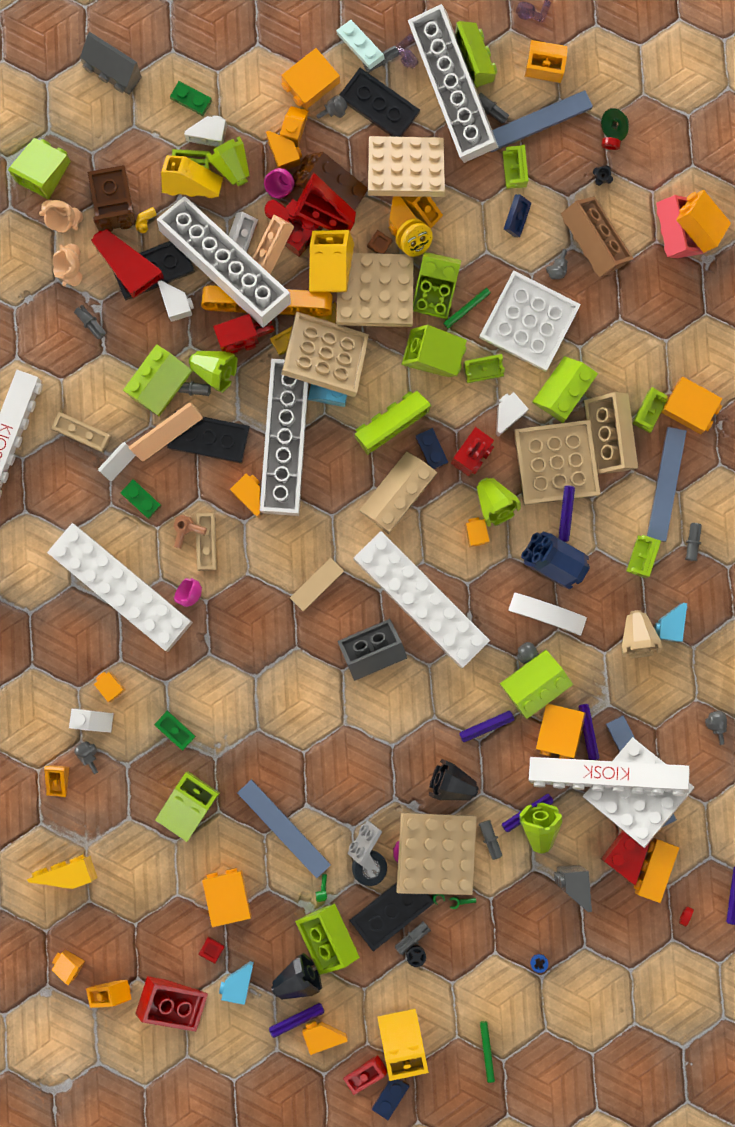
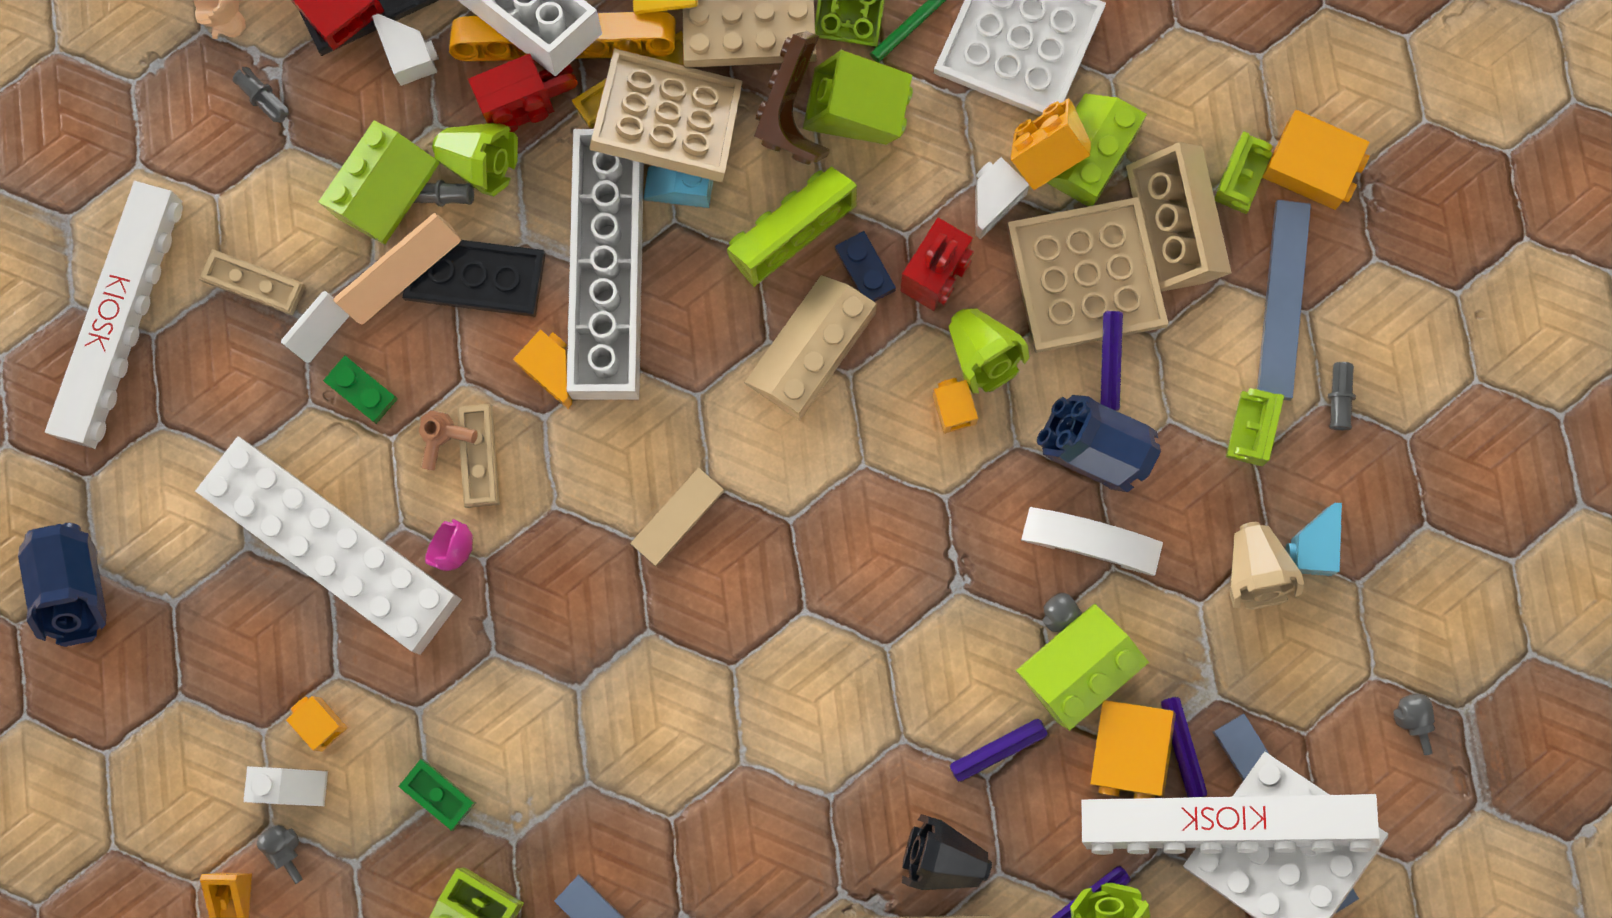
camera: 10 degrees right, 5 degrees down
dark grey slope [337,619,407,681] -> none
white brick [353,531,490,668] -> none
lime hinge [463,354,505,383] -> none
none -> reddish brown bracket [754,31,830,165]
none -> light orange slope [1011,98,1091,190]

